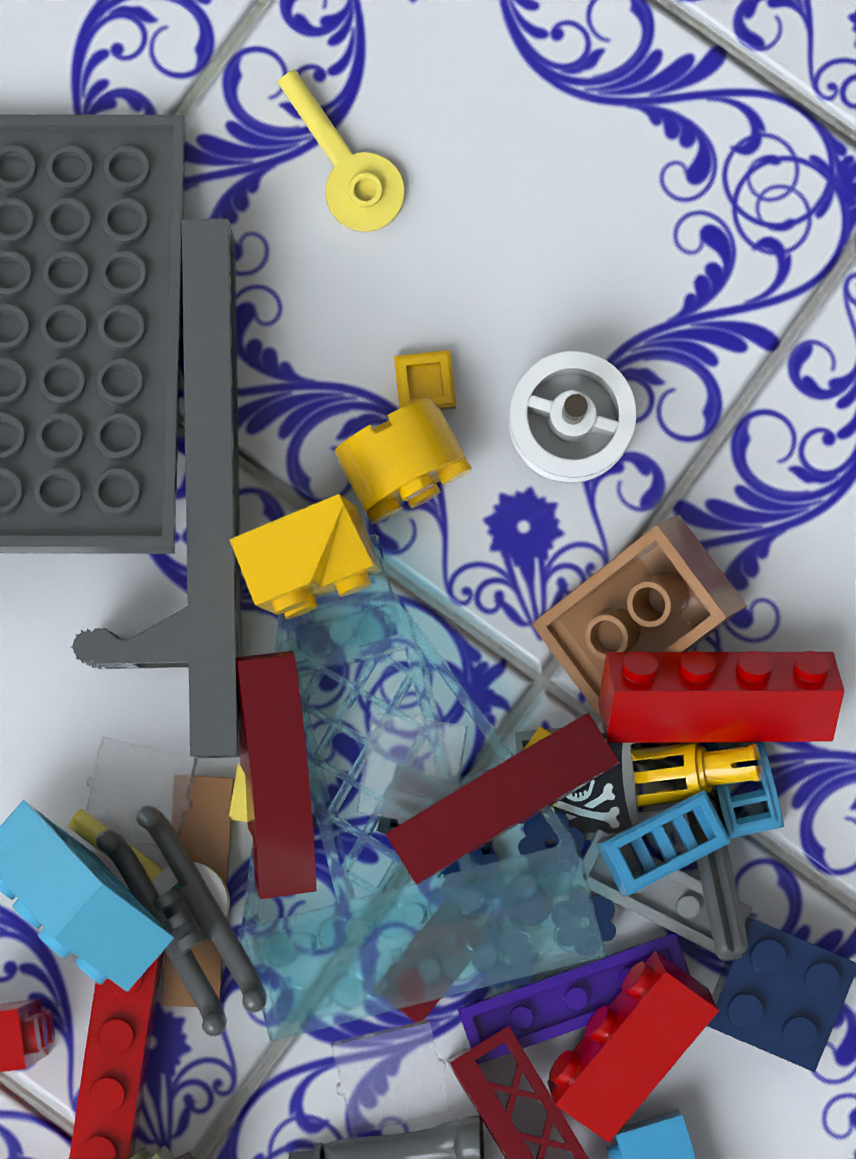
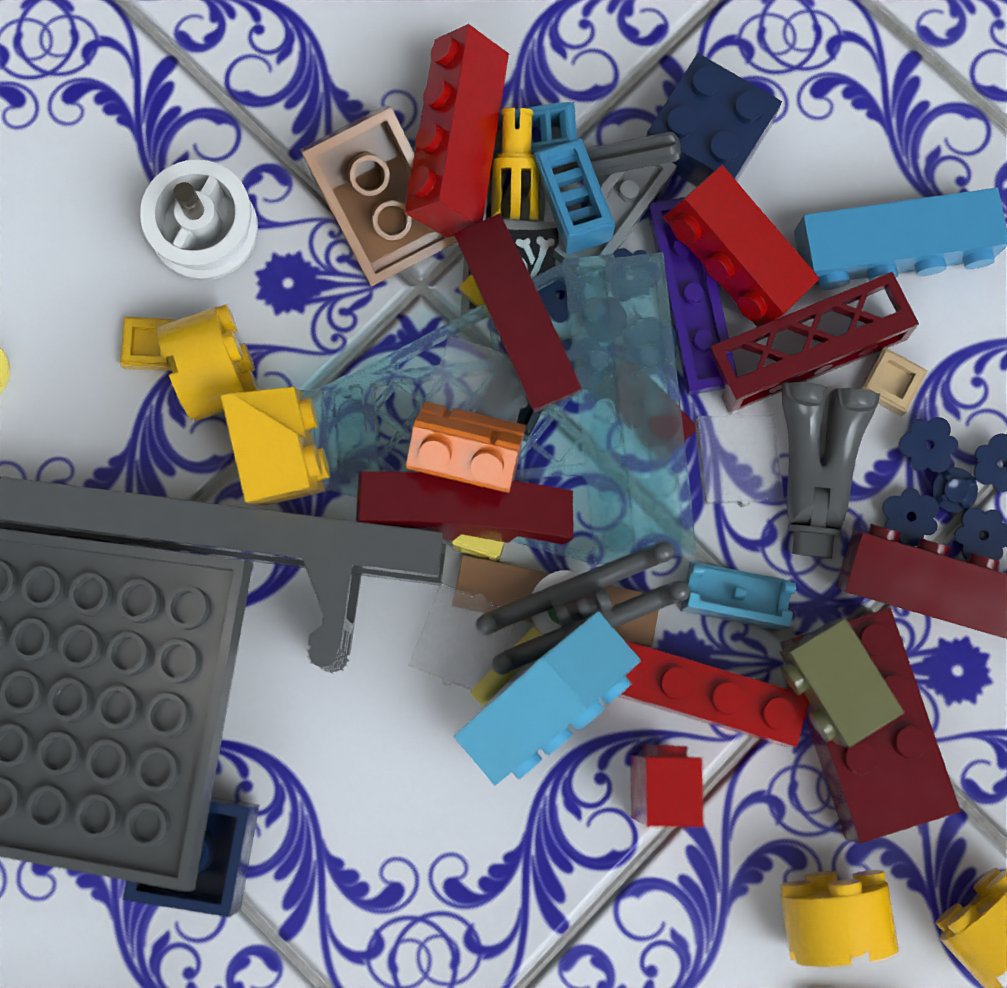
camera: 85 degrees left, 5 degrees down
none -> orange brick [406,401,526,493]
none -> medium azure hinge [681,561,796,631]

